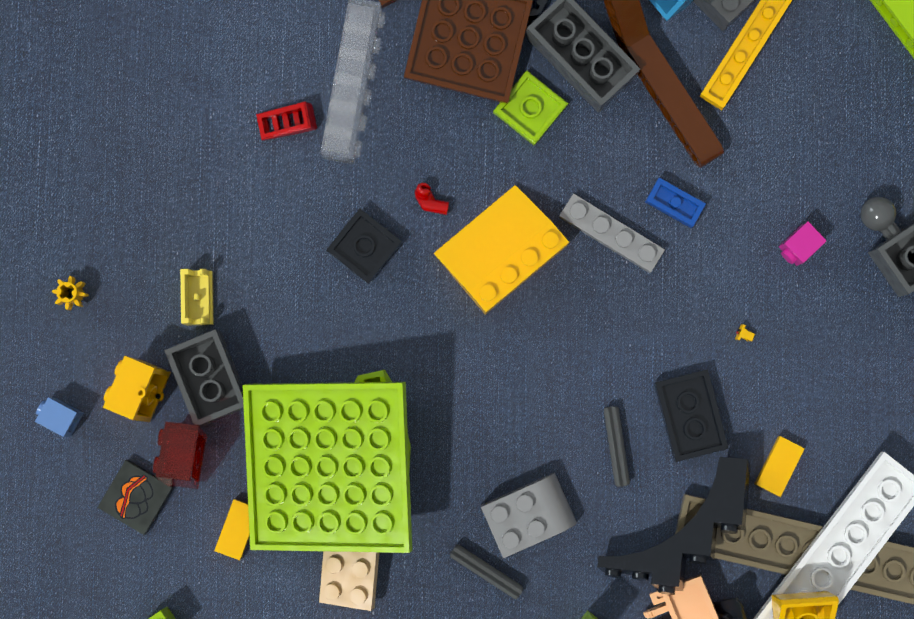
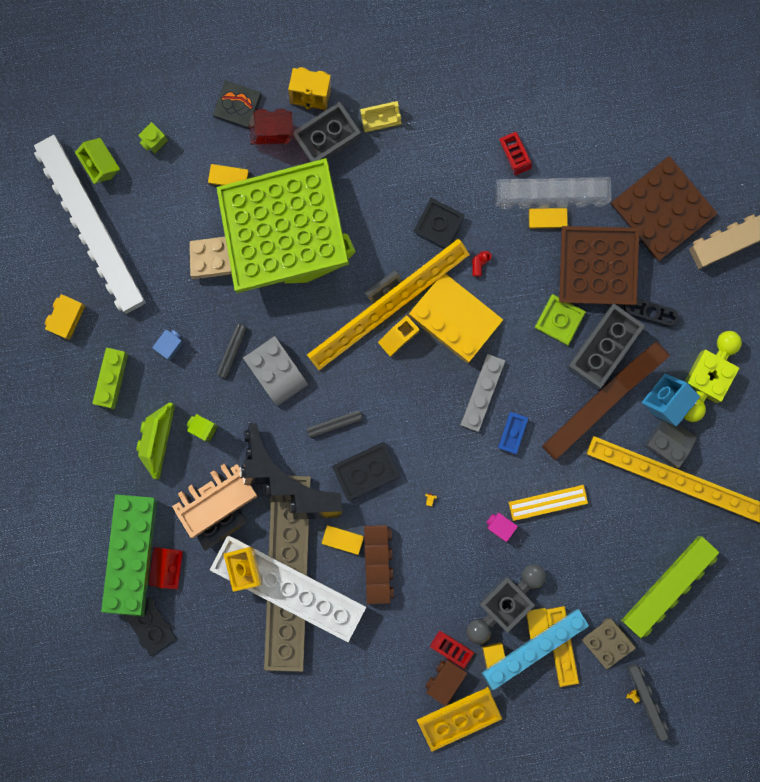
camera: 75 degrees right, 0 degrees up
medium blue brick [35,397,84,437] -> none
yellow gear [52,276,89,311] -> none
none -> yellow plate [307,239,470,370]
none -> dark grey plate [364,270,402,304]
none -> reddish brown brick [364,525,394,604]
none -> yellow slope [378,315,420,357]
none -> yellow tile [508,485,588,521]
none -> yellow tile [529,208,568,229]

